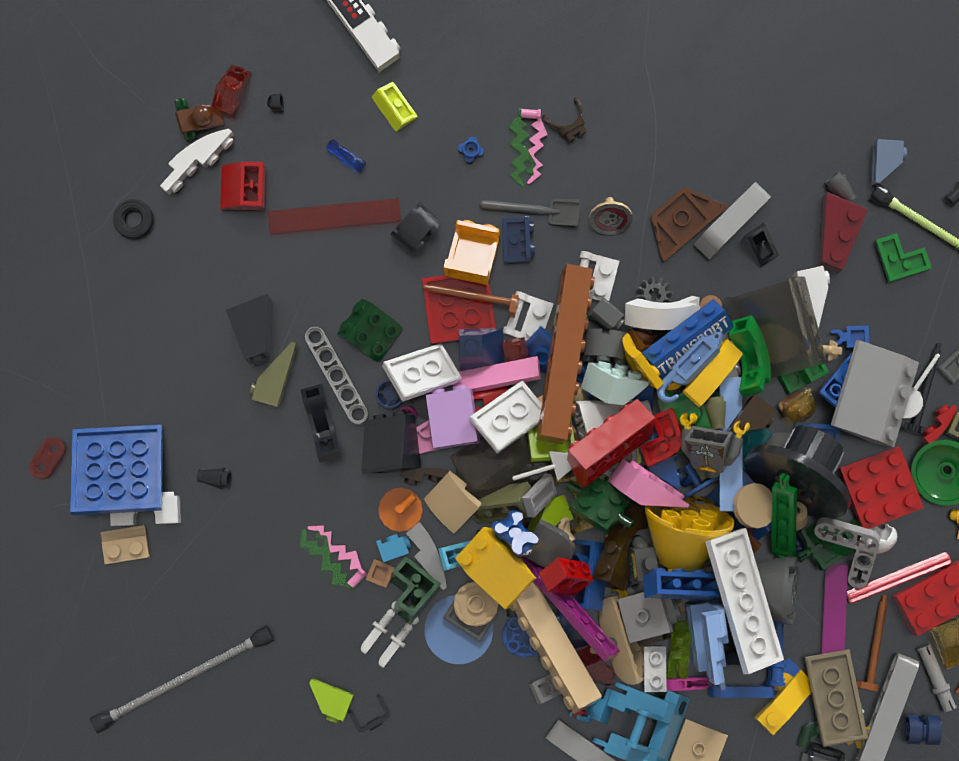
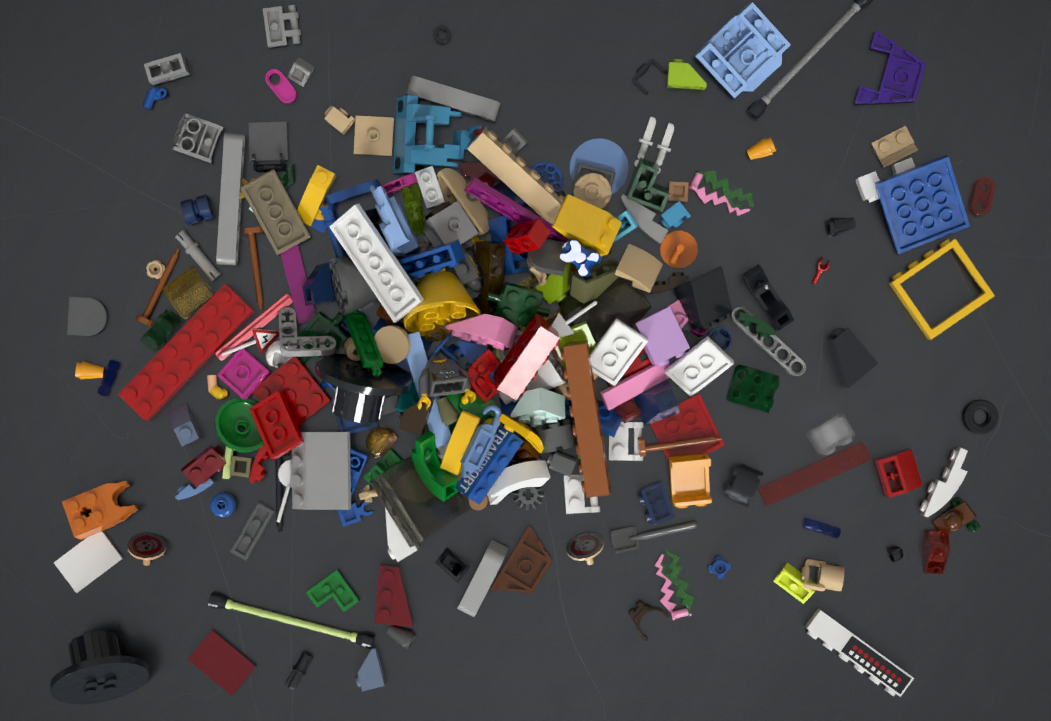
camera: 160 degrees right, 5 degrees up
olive slope [249,342,298,408] -> none
light grey tile [522,474,557,517] -> none
none -> dark pink tile [217,348,270,401]
none -> piece [222,329,279,356]
none -> red plate [249,390,305,460]
none -> dark blue slope [302,263,335,305]
none -> light blue slope [694,2,791,98]
none -> dark green slope [737,312,776,338]
none -> light orange cone [747,137,776,160]
none -> tan piece [802,559,844,592]
none -> clear brick [806,414,855,456]
none -> red hand [812,257,830,284]
none -> dark purple wing [854,31,926,104]
none -> yellow window [889,239,995,340]

